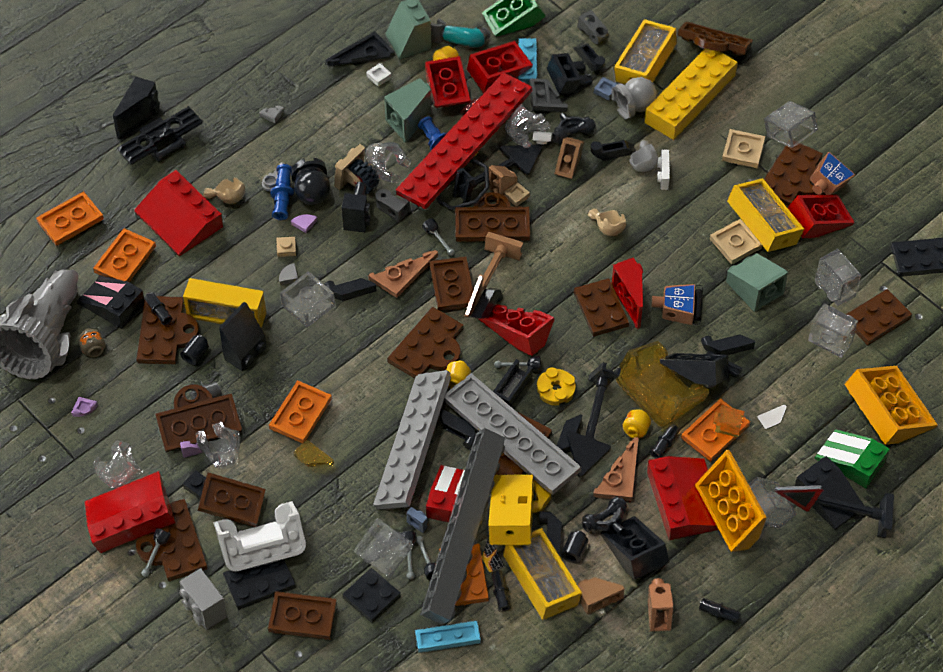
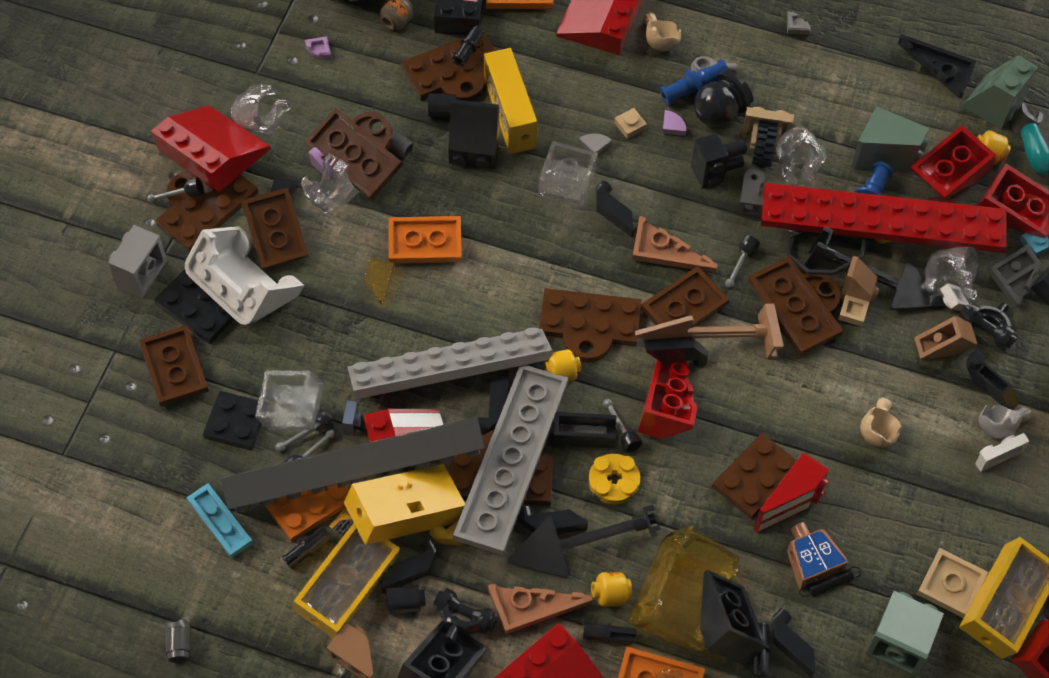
camera: 60 degrees right, 5 degrees up
white plate [366,64,391,87] -> none

